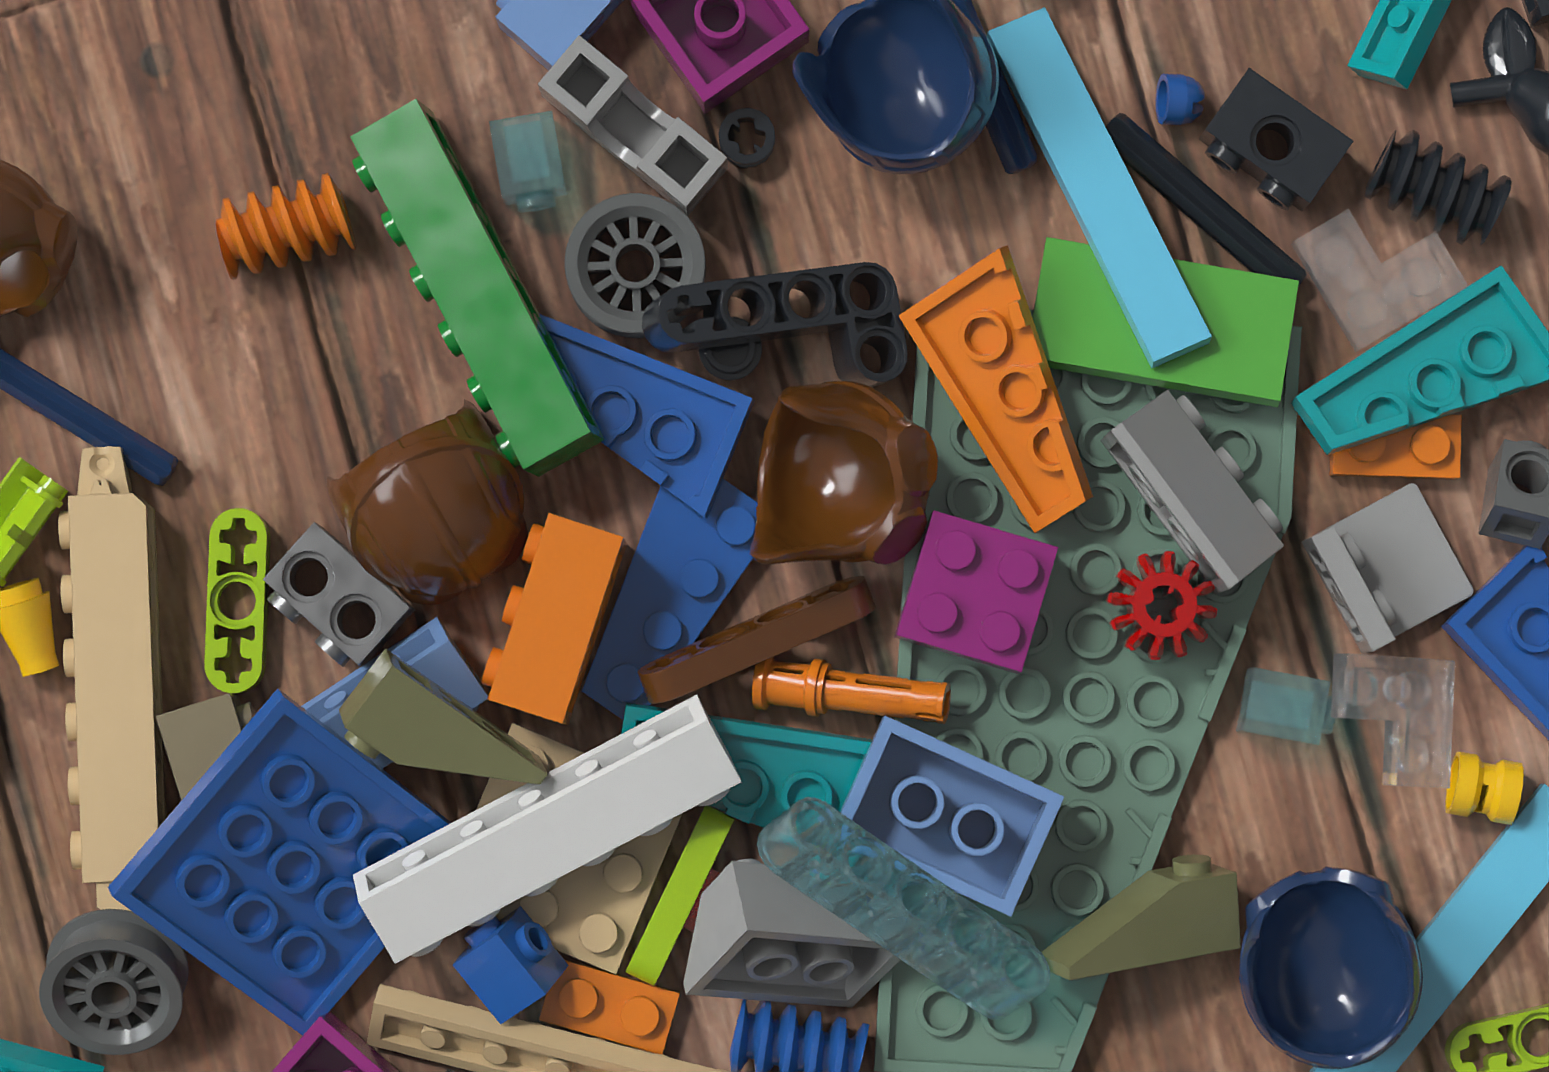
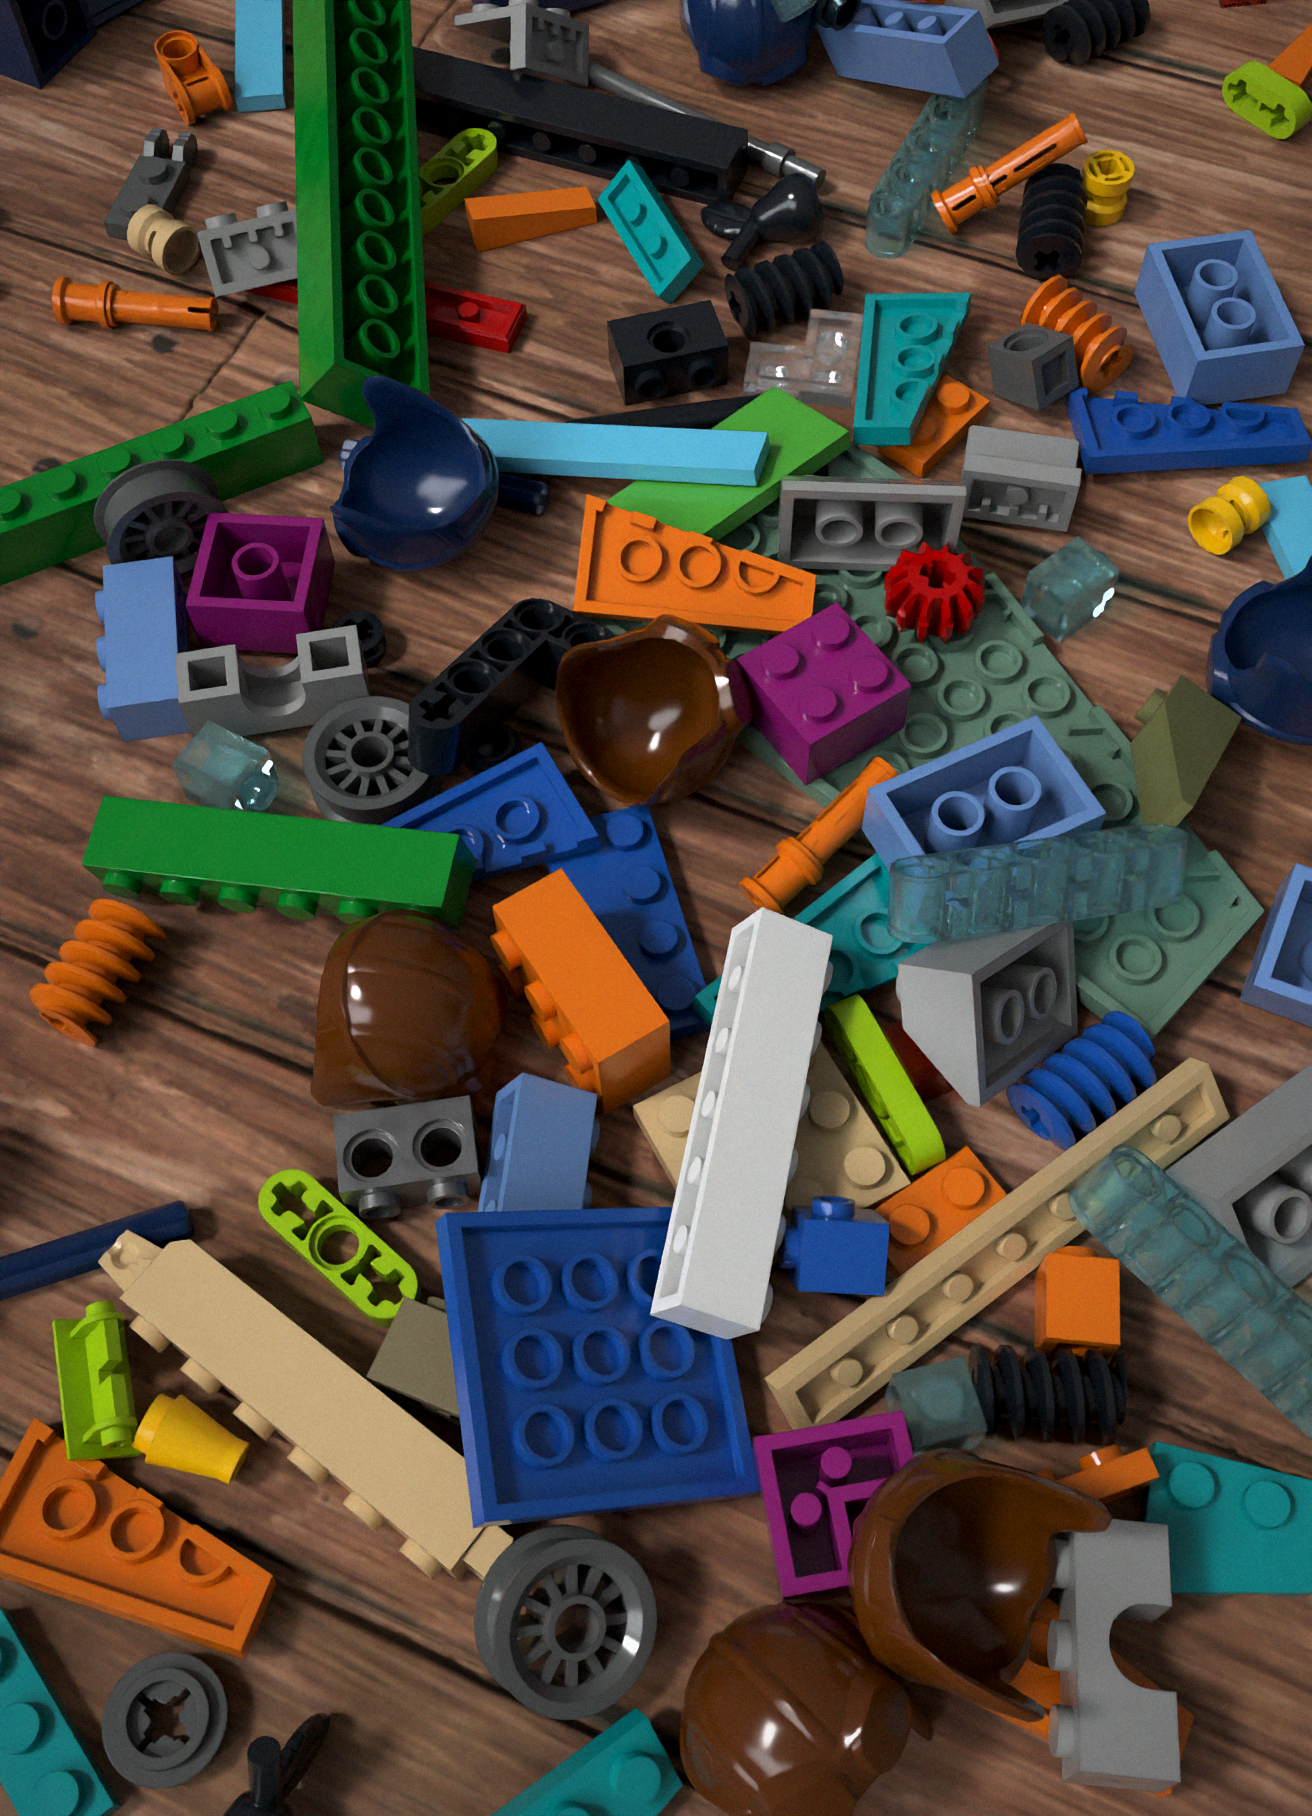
camera: 45 degrees left, 25 degrees down
olive slope [339,648,548,785] -> none
reddish brown beam [638,576,876,704] -> none
blue hinge [1155,74,1205,125] -> none
clear plate [1331,653,1455,788] -> none

